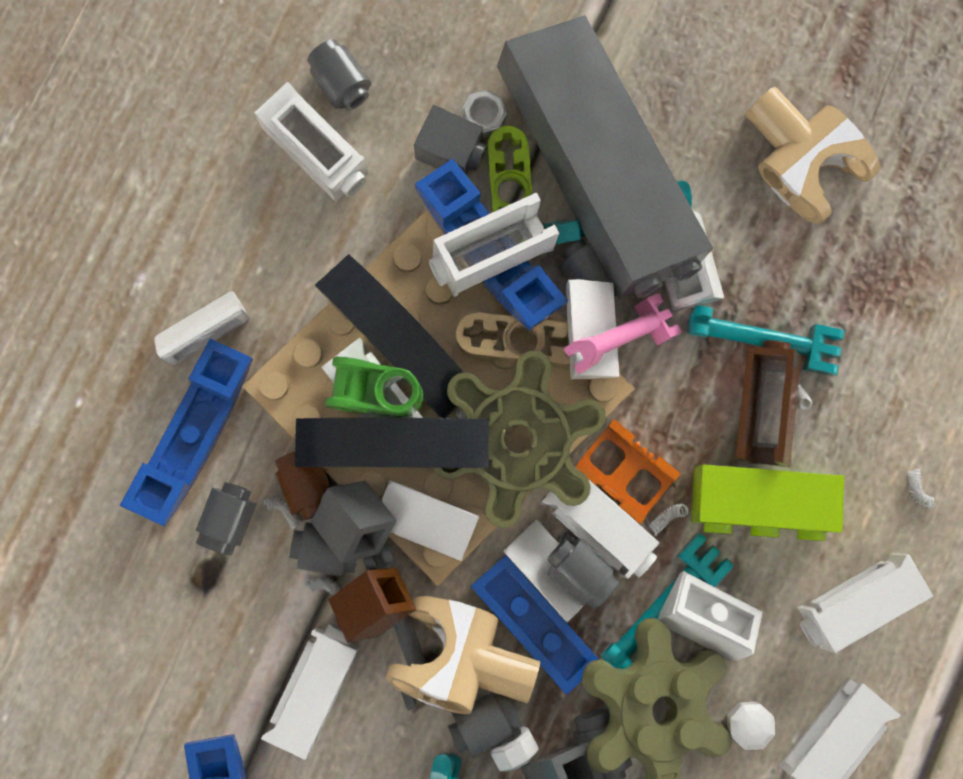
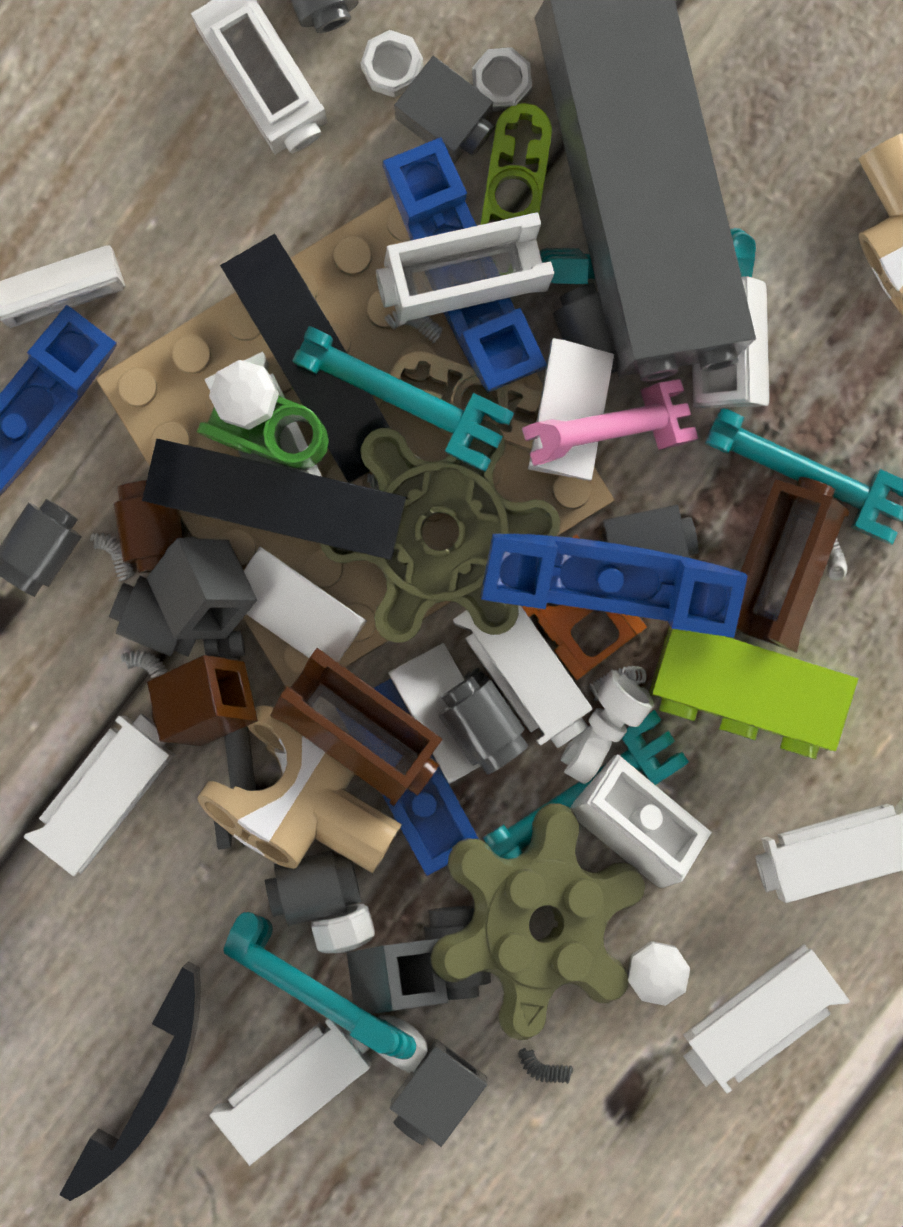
camera: 25 degrees right, 5 degrees up
none -> white tile [209,360,279,430]
none -> reddish brown window [270,648,443,806]
none -> teal hinge [292,326,514,472]
none -> white tile [360,30,423,98]
none -> white leg [385,311,442,343]
none -> blue slope [480,534,748,638]
none -> white piece [560,669,654,784]
none -> dark grey brick [600,505,699,558]

